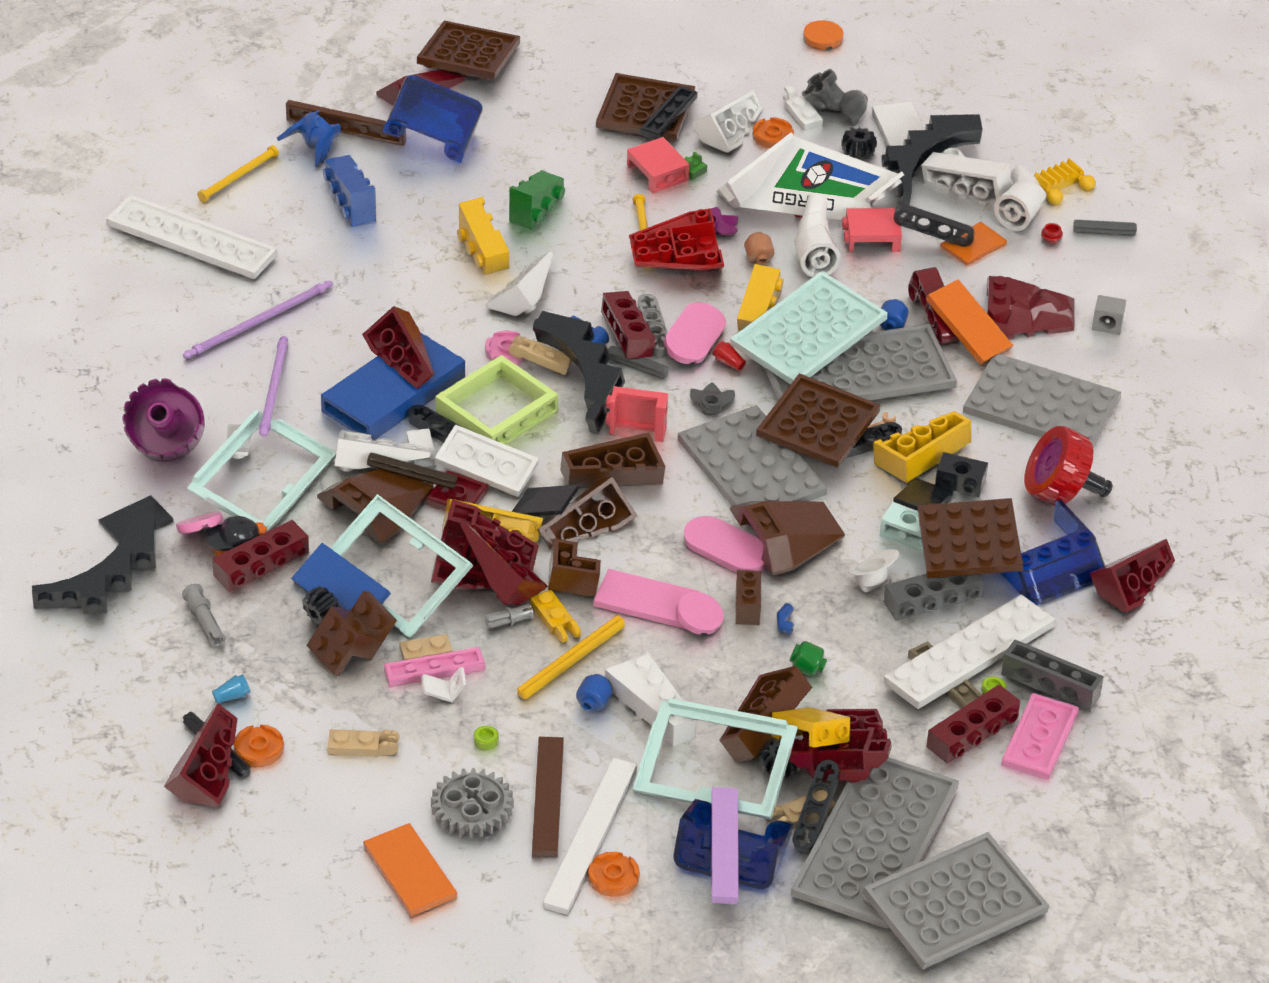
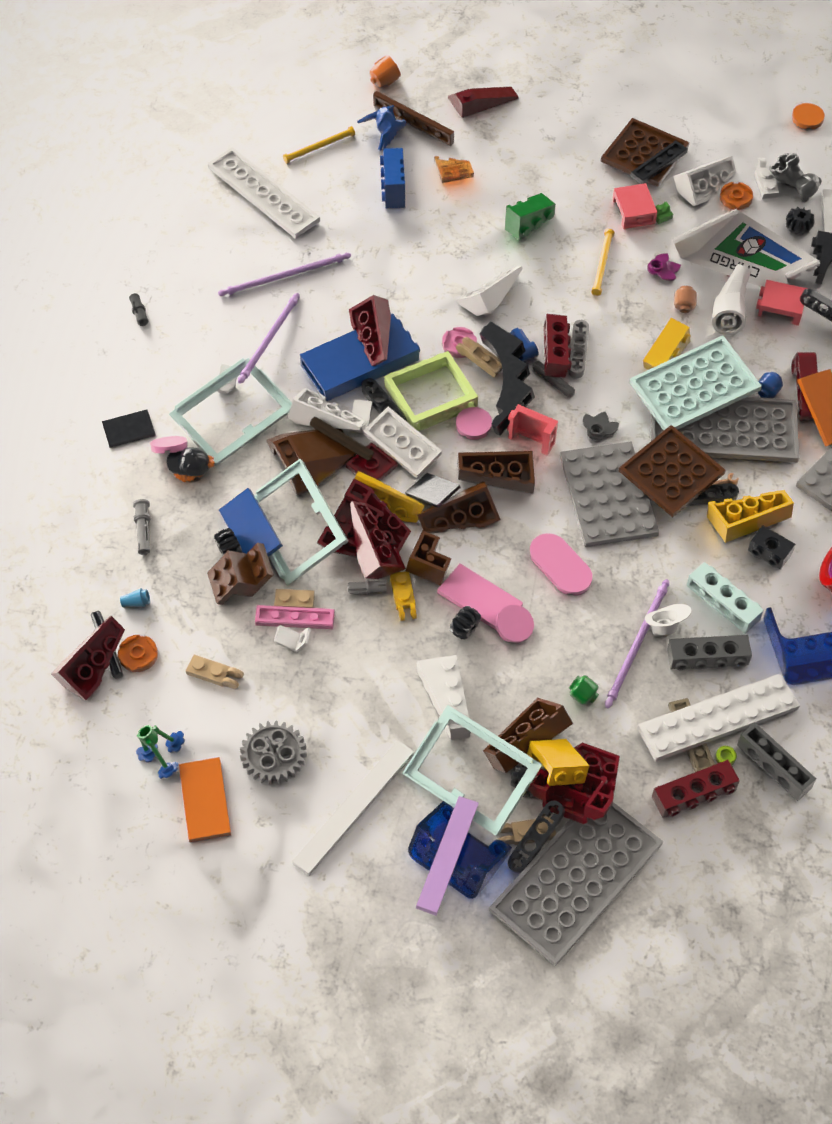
camera: 20 degrees right, 15 degrees up
black arch [32,510,156,614] -> none
magenta piece [122,378,205,462] -> none
dark red brick [212,520,309,592] -> none
clear blue windscreen [383,75,483,163] -> none
reddish brown plate [417,20,520,80] -> none
yellow wedge [457,197,509,275] -> none
lime tile [474,726,499,750] -> none
yellow axle [517,615,625,700] -> none
reddish brown tile [532,736,564,857] -> none
blue head [576,674,612,711] -> none
orange tile [588,851,640,897] -> none
red wedge [629,208,724,272] -> none
bright pink tile [664,302,726,364] -> none
red cone [712,341,746,372] -> none
reddish brown wedge [730,501,845,576] -> none
reddish brown brick [735,570,761,625] -> none
blue arm [777,603,794,635] -> none
light grey plate [862,832,1049,969] -> none
black piece [893,478,953,511] -> none
reddish brown plate [918,498,1023,578] -> none
bright pink tile [1001,693,1079,780] -> none
none -> dark grey pin [129,293,149,326]
none -> plant [136,725,185,779]
none -> orange helmet [369,55,401,87]
none -> clear orange wing [434,156,474,183]
none -> black gear [450,606,481,640]
none -> bright pink tile [456,407,492,440]
none -> lavender hose [605,579,670,708]

